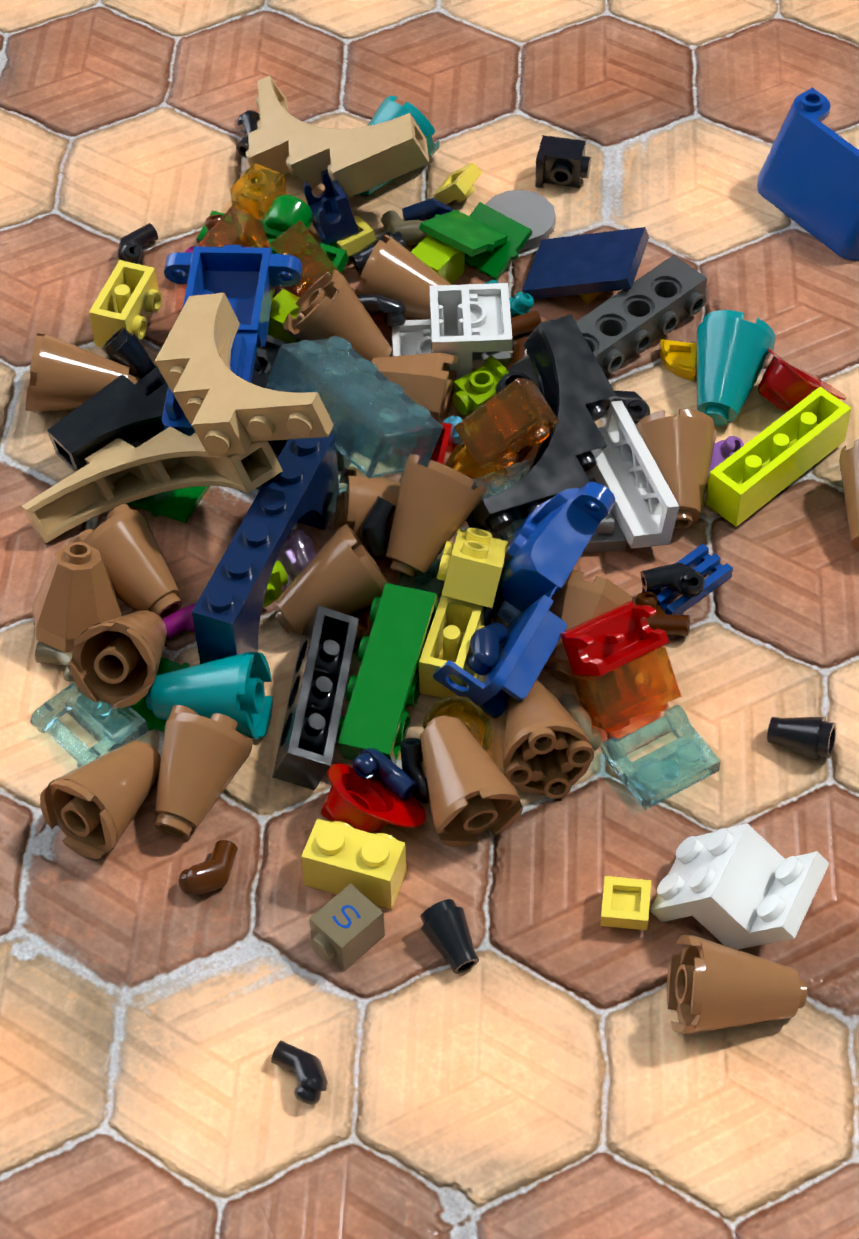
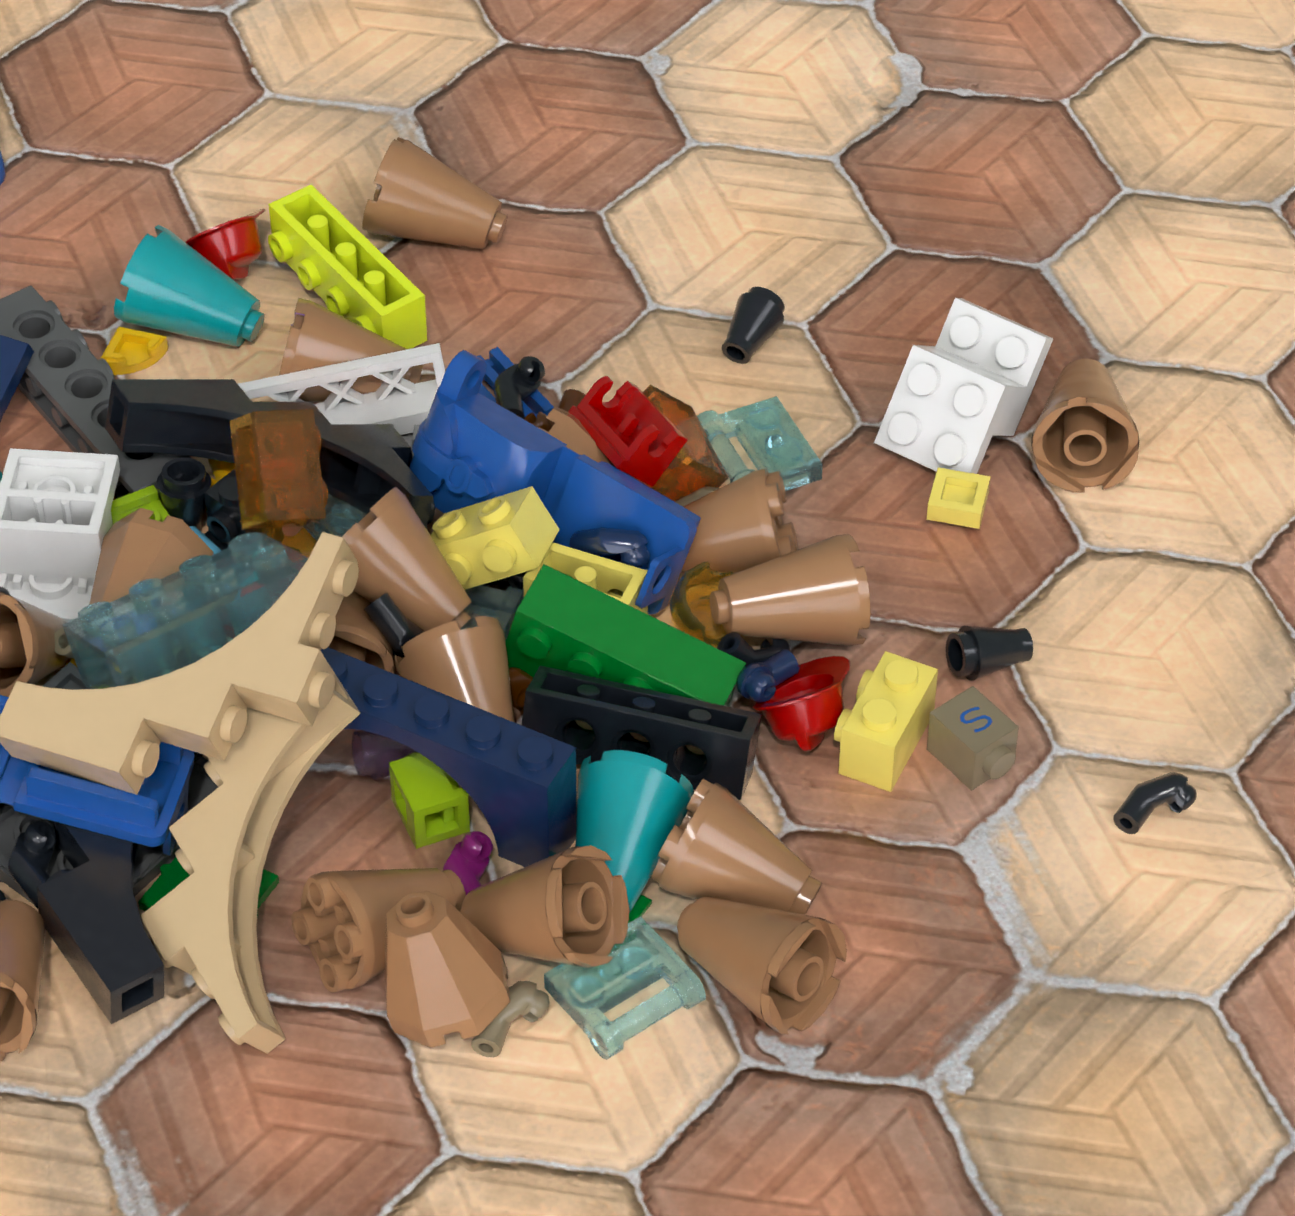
camera: 85 degrees left, 5 degrees down
reddish brown arm [179,840,238,895] -> none

